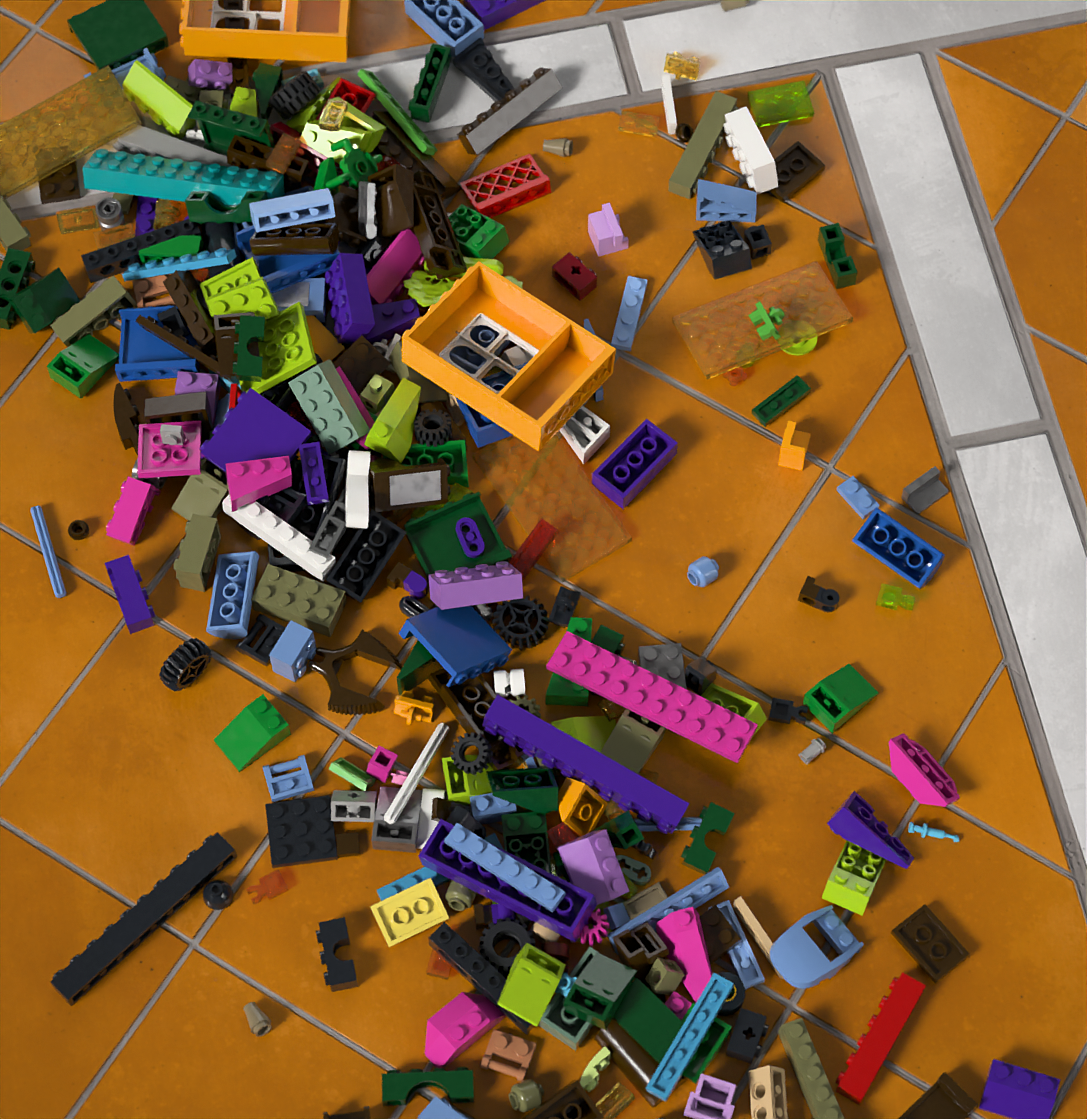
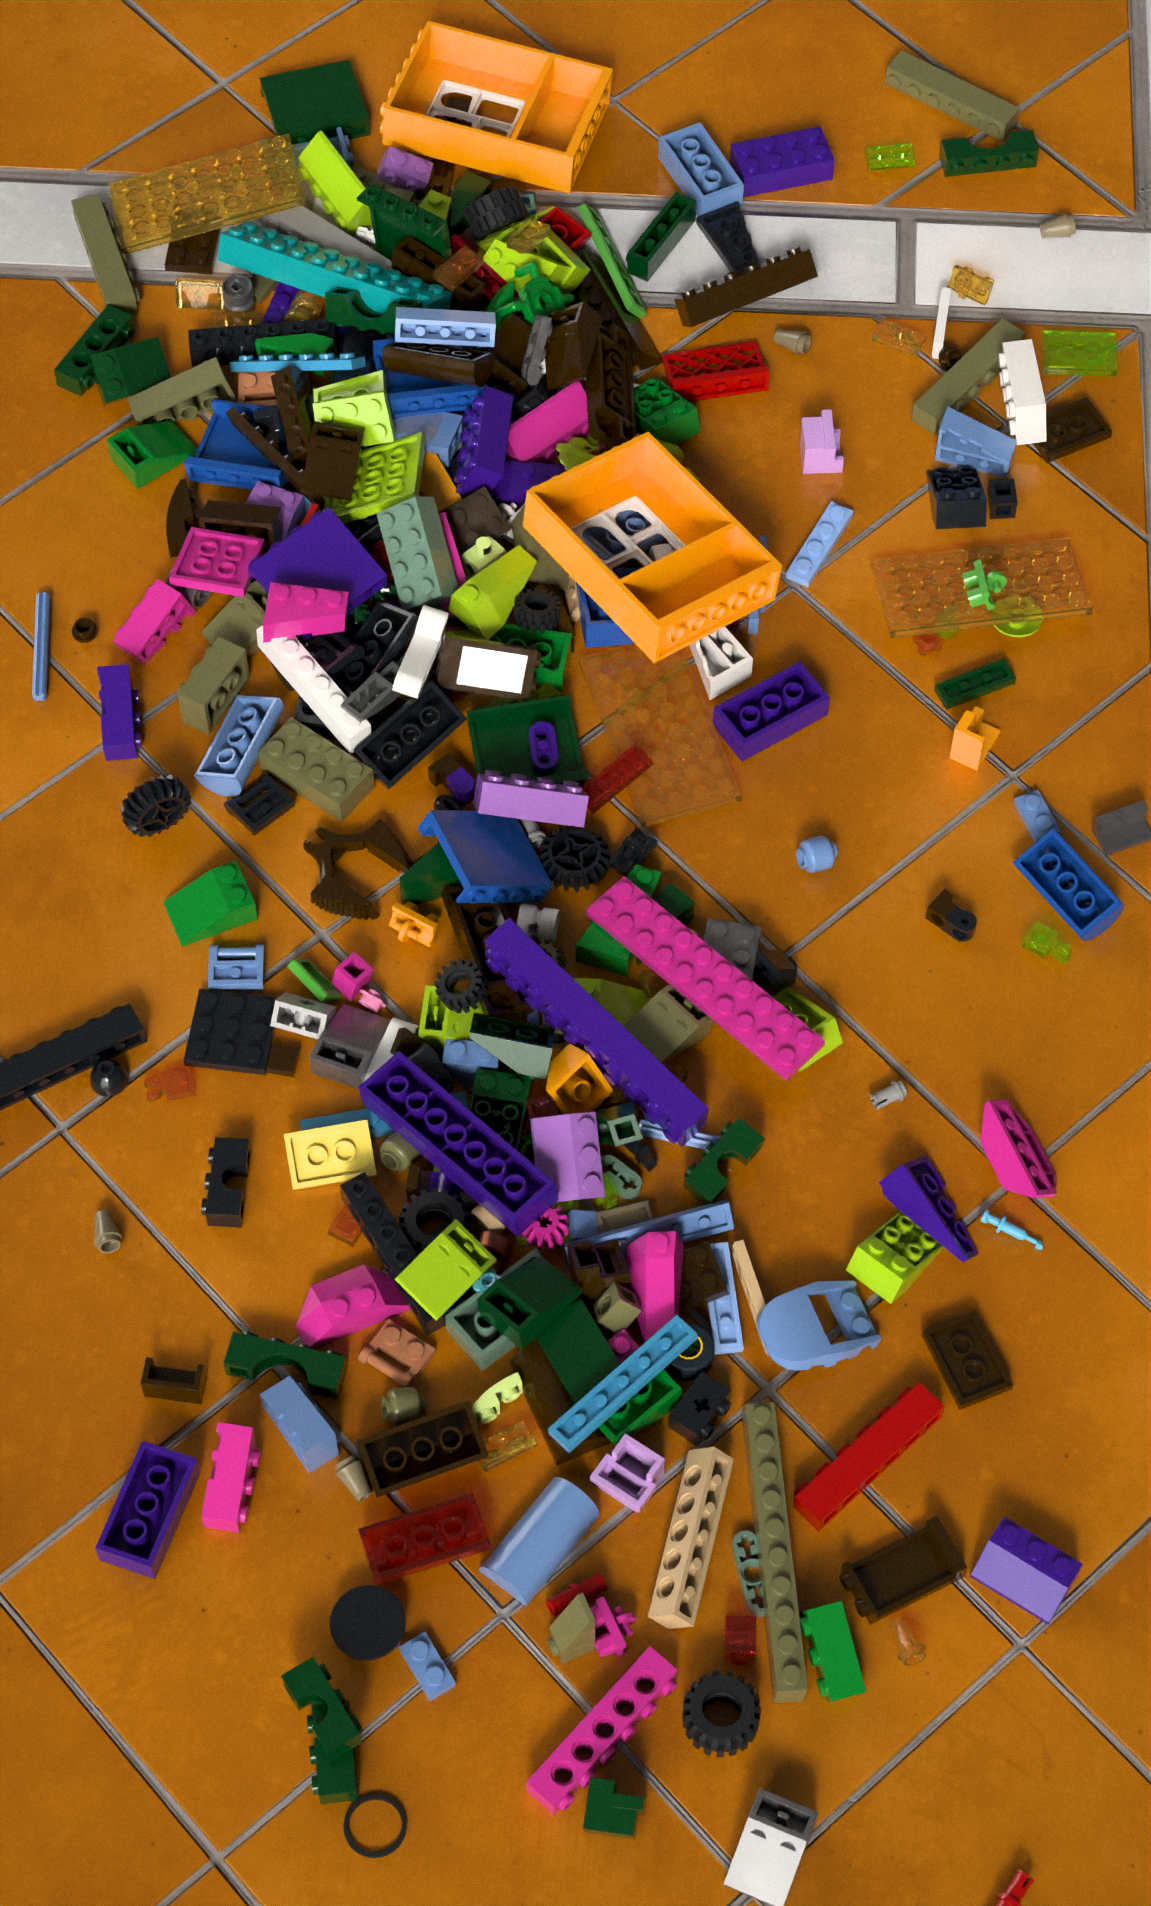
camera: 15 degrees right, 5 degrees down
light grey plate [160,424,185,445] -> none
dark green arch [232,315,265,382] -> none
medium blue brick [269,620,316,682] -> none
dark purple plate [299,442,329,505] -> none
white axle [384,723,449,825] -> none
medium blue plate [444,823,566,912] -> none
dark red brick [552,252,597,301] -> none
black plate [769,698,808,725] -> none
green slope [803,664,879,734] -> none
dark green arch [818,223,857,289] -> none

